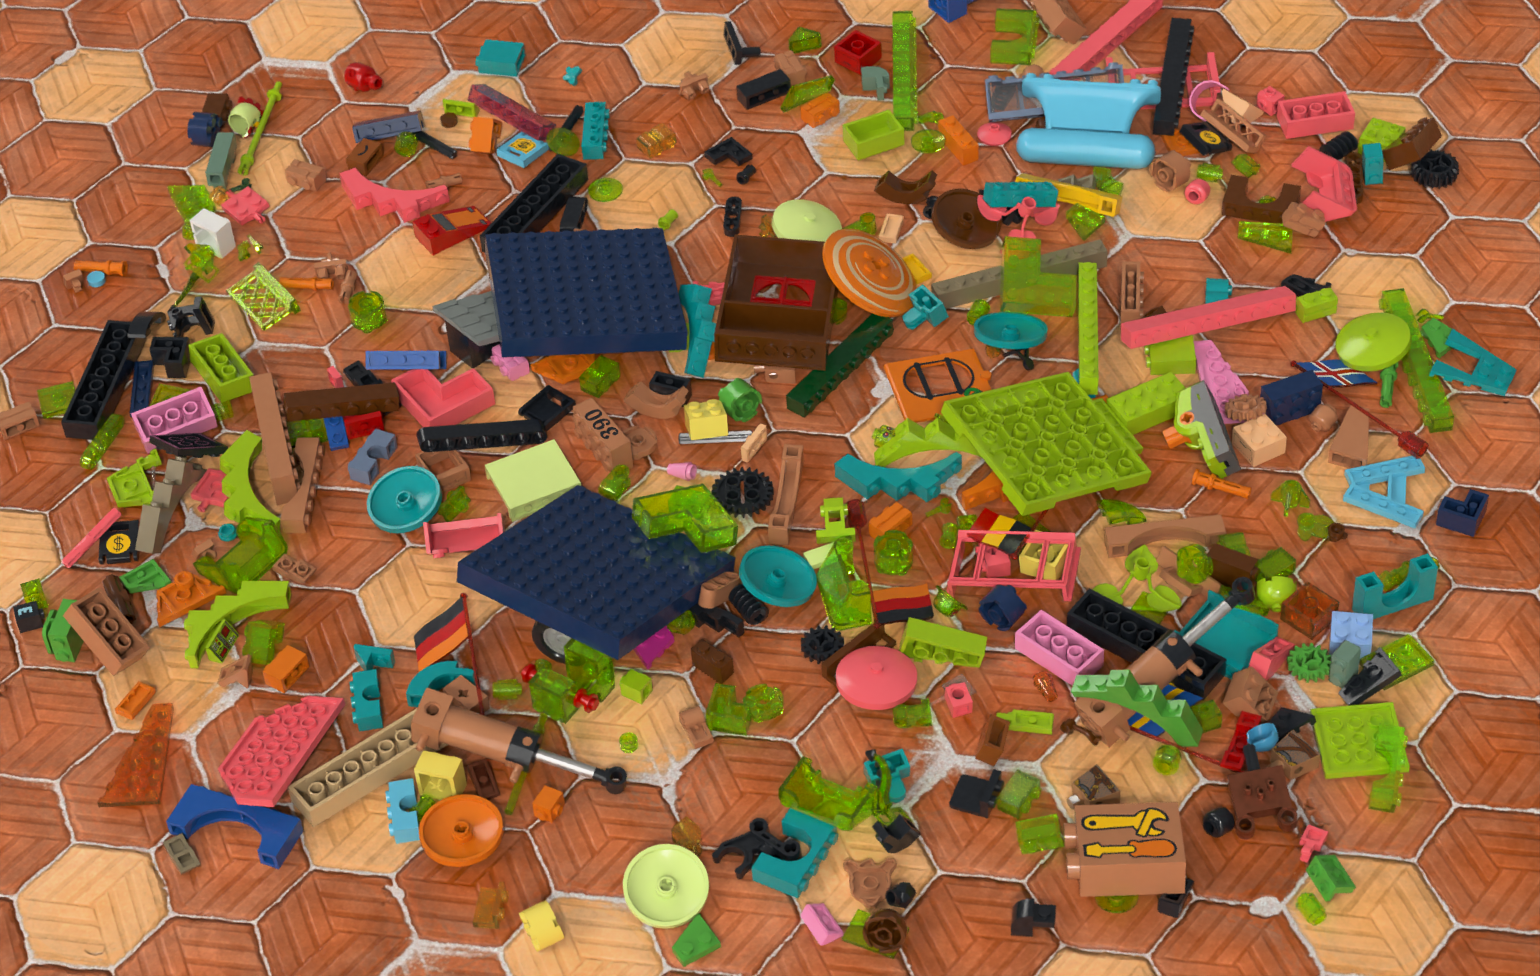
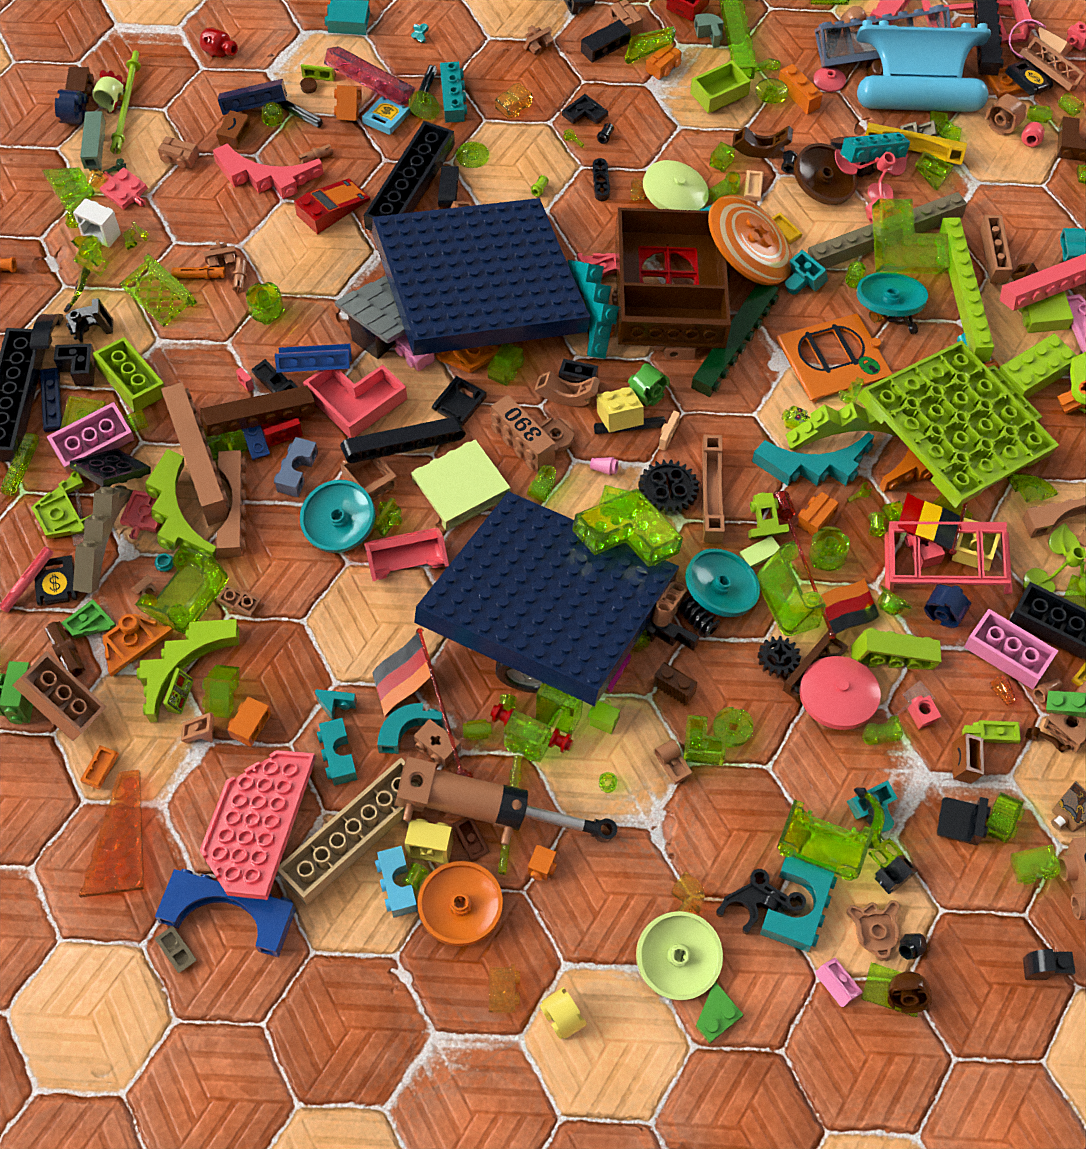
camera: 10 degrees left, 15 degrees up
none -> clear neon green brick [709,142,735,173]

